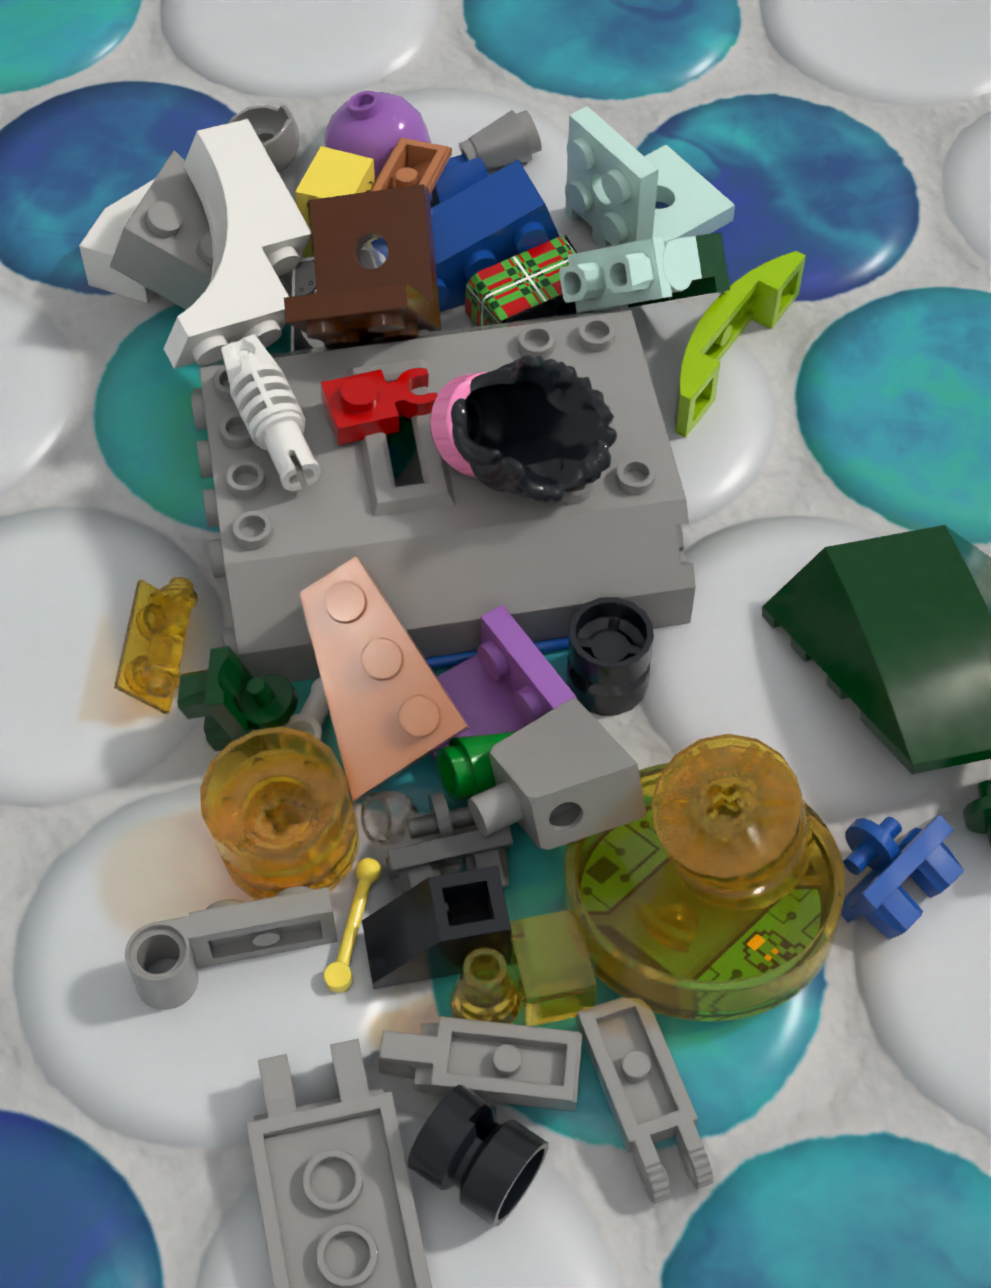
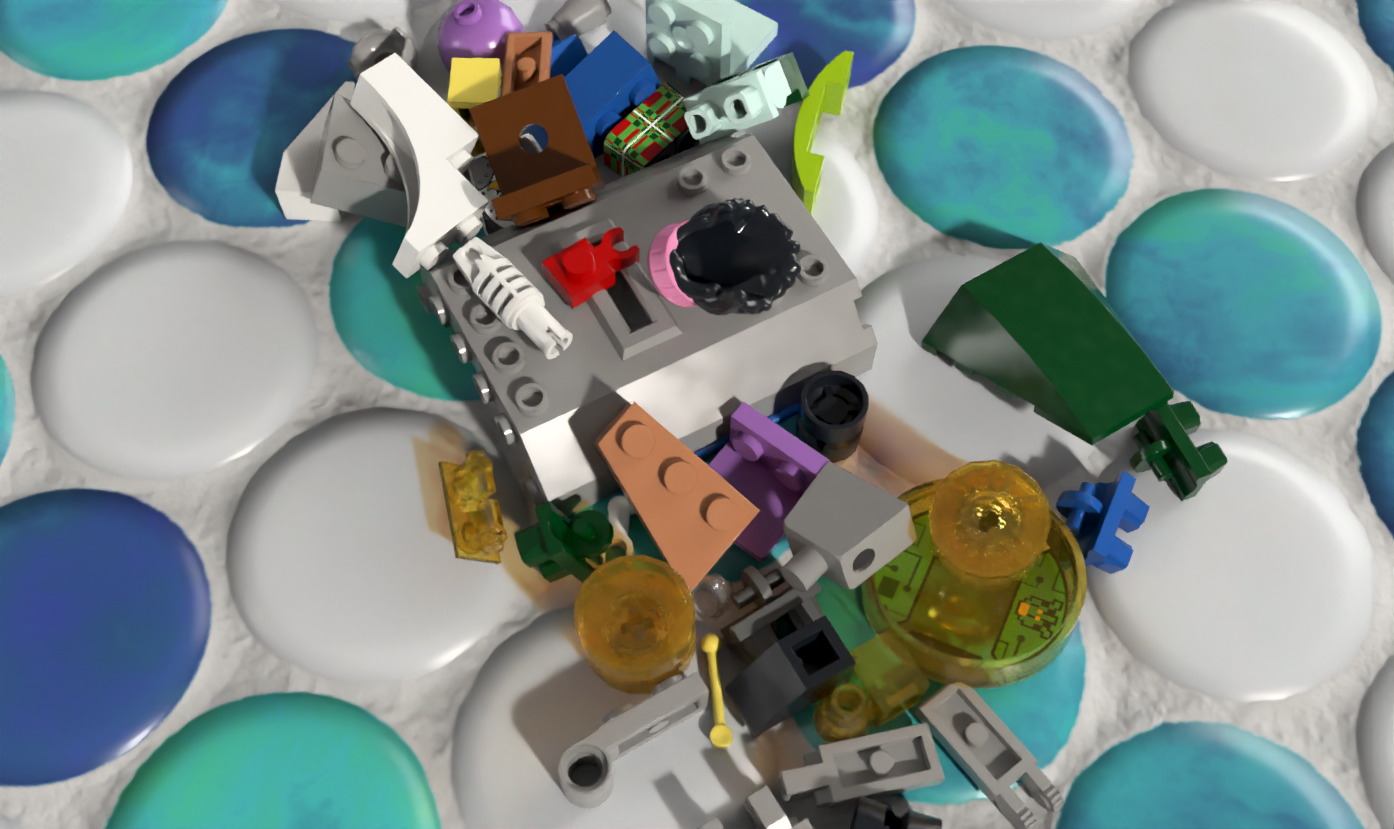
camera: 20 degrees left, 5 degrees up
green cone [436,731,516,801] -> none

